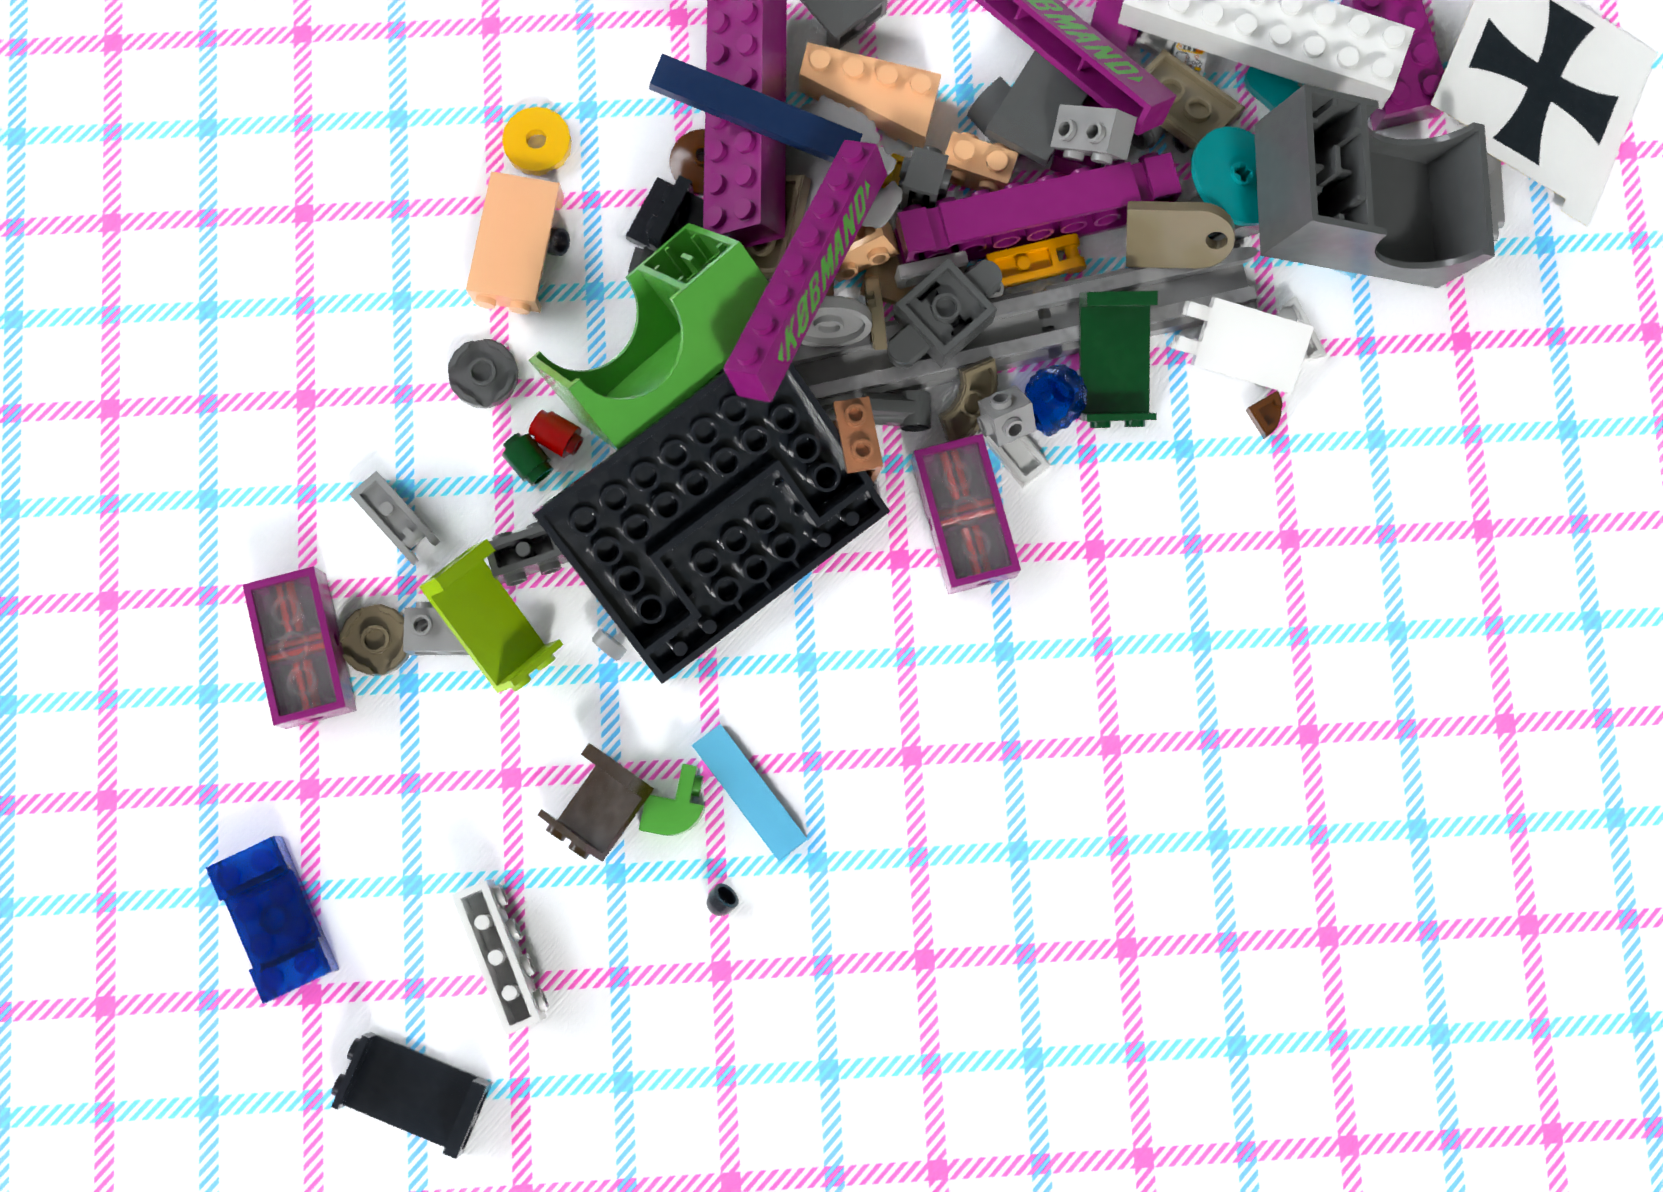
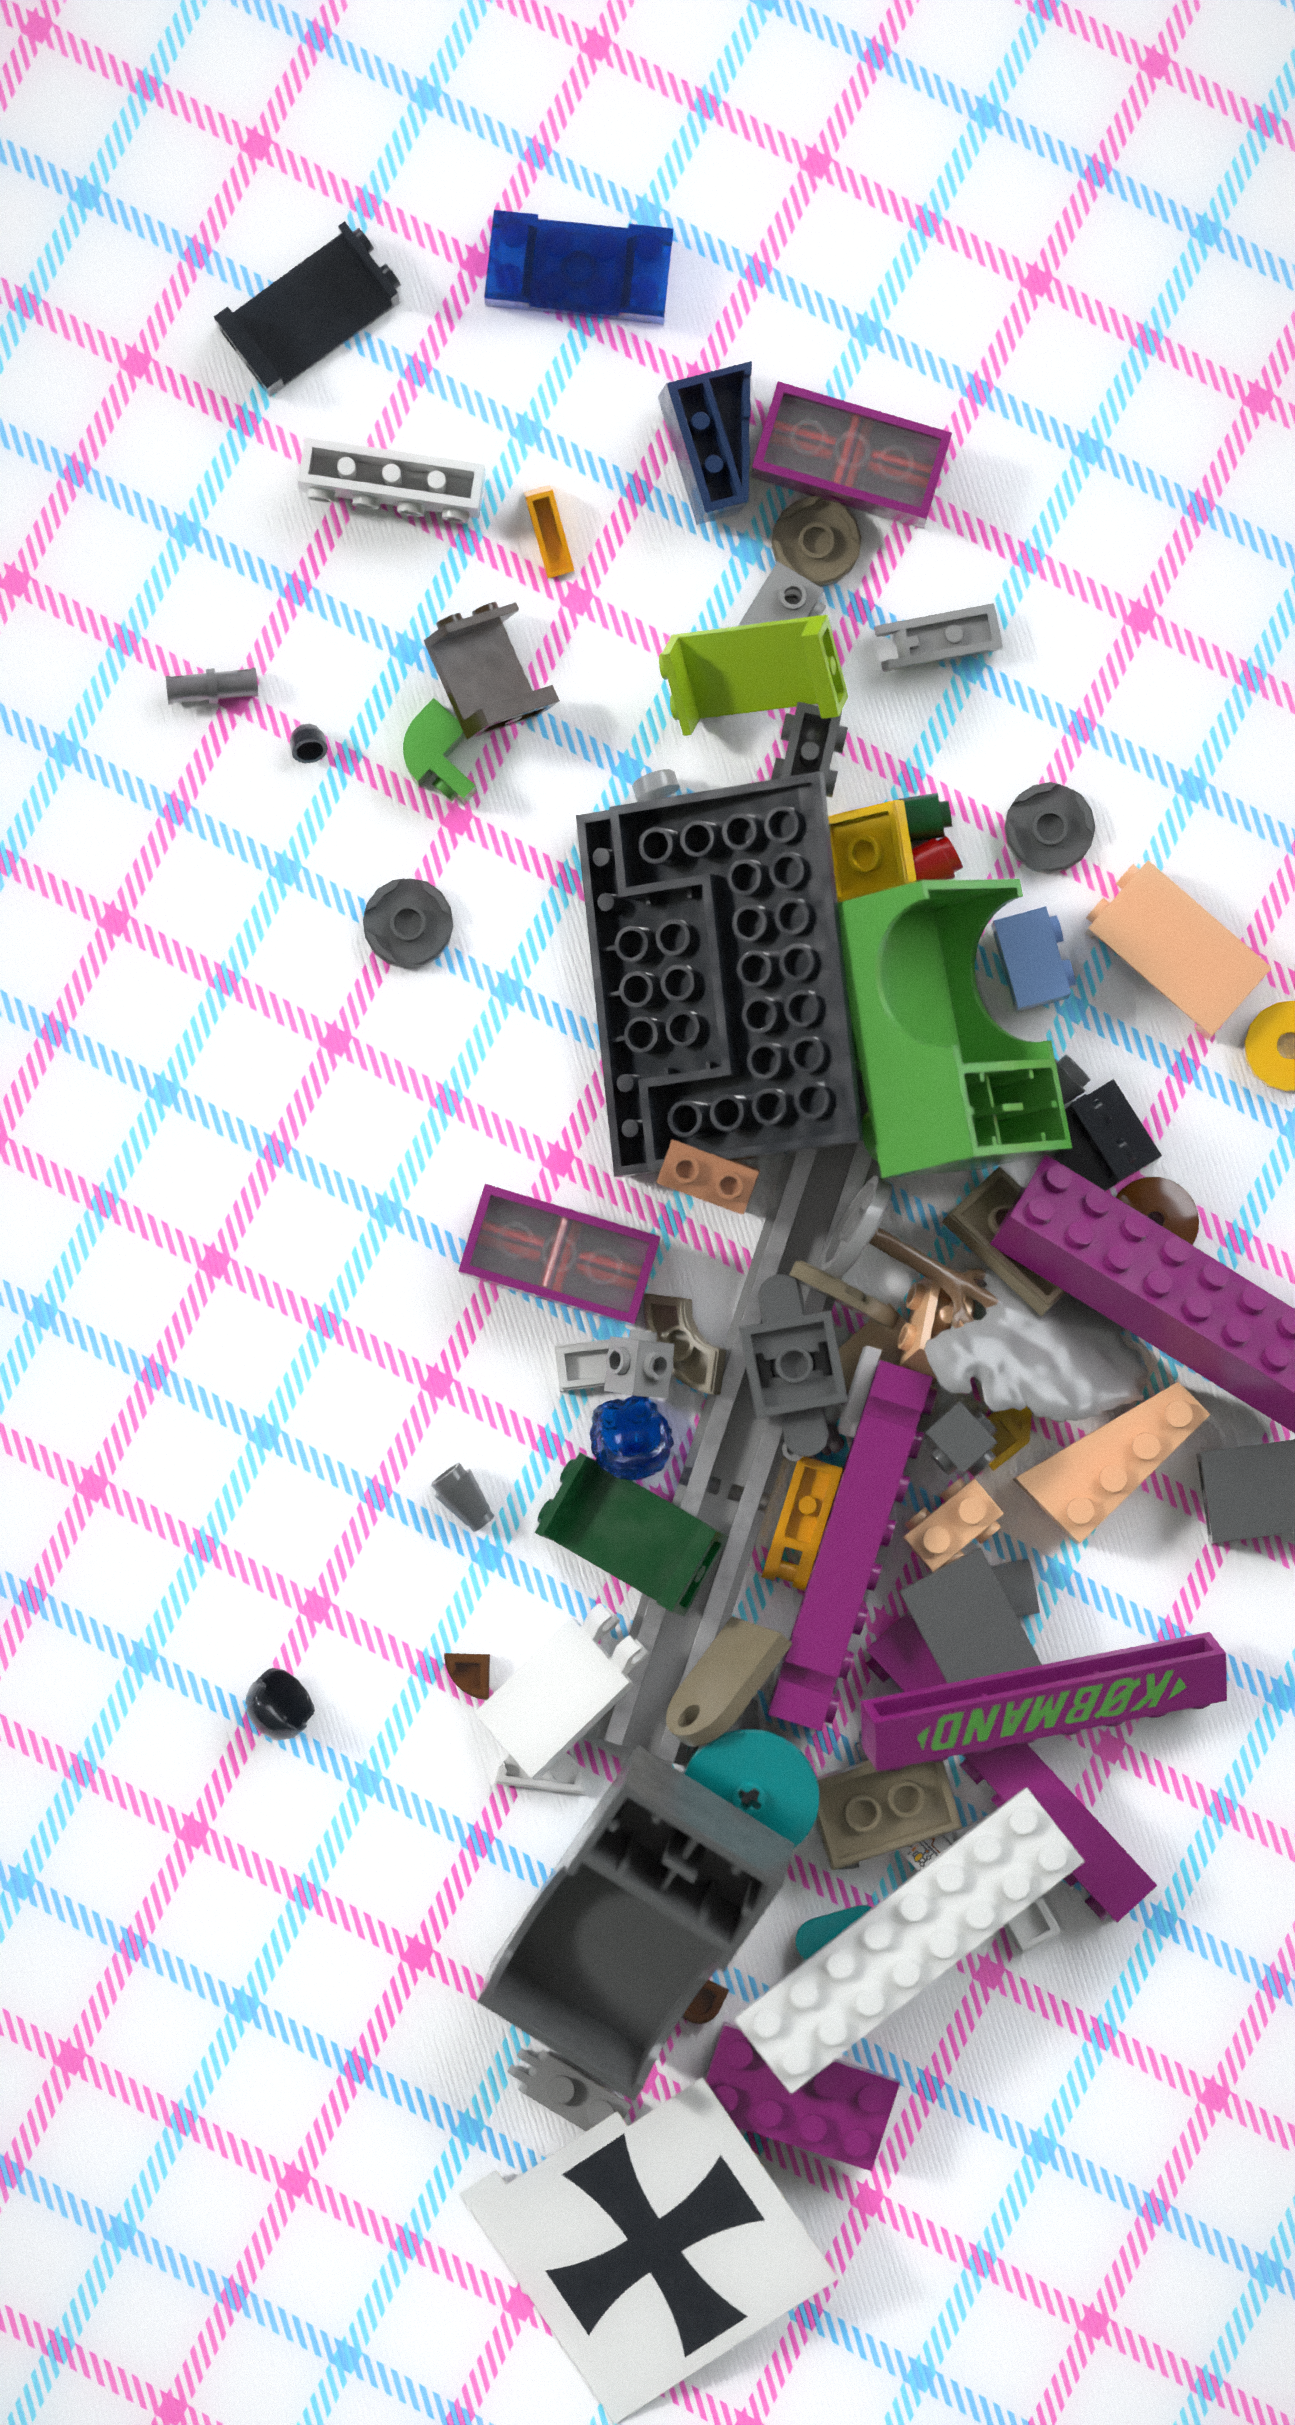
camera: 125 degrees right, 5 degrees up
black hinge [547,227,570,256] -> none
dark blue tile [649,53,863,163] -> none
medium azure tile [692,724,808,861] -> none
magenta brick [724,140,887,402] -> none
dark grey piece [862,390,931,432] -> none
light grey brick [1050,104,1137,165] -> none
none -> flat silver pin [165,667,259,705]
none -> black hair [245,1667,315,1741]
none -> dark grey tile [363,878,454,969]
none -> dark grey cone [431,1462,495,1532]
none -> light orange piece [523,485,575,578]
none -> dark blue wedge [657,361,752,525]
none -> yellow tile [828,800,917,903]
none -> medium blue brick [991,906,1076,1013]

